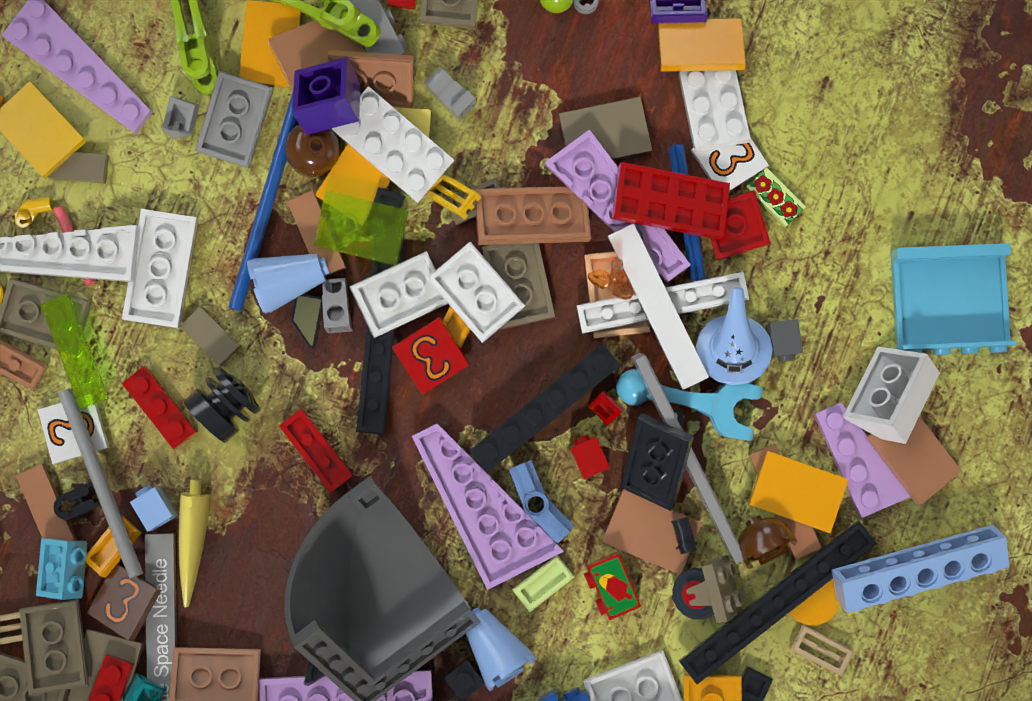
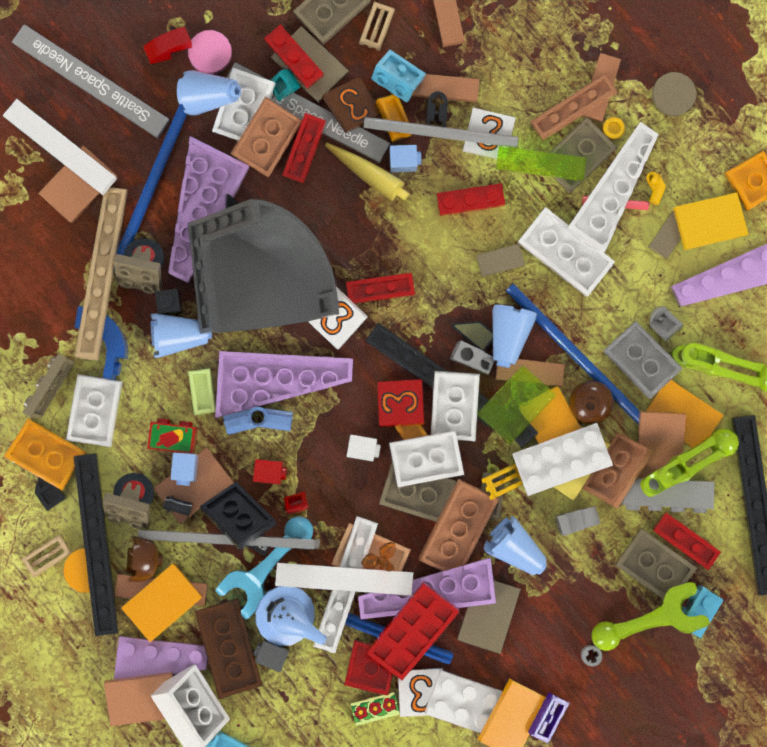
camera: 115 degrees right, 0 degrees up
dark tan tile [19,599,89,696] -> none
black wheel [183,367,261,443] -> none
dark purple brick [292,57,360,135] -> none
black brick [469,344,621,473] -> none
light blue brick [832,525,1009,613] -> none
none -> light blue brick [171,453,198,486]
none -> reddish brown tile [194,598,263,699]
none -> red plate [283,113,327,183]
none -> white tile [308,287,368,349]
none -> white brick [347,435,381,462]
none -> light blue cone [484,516,547,575]

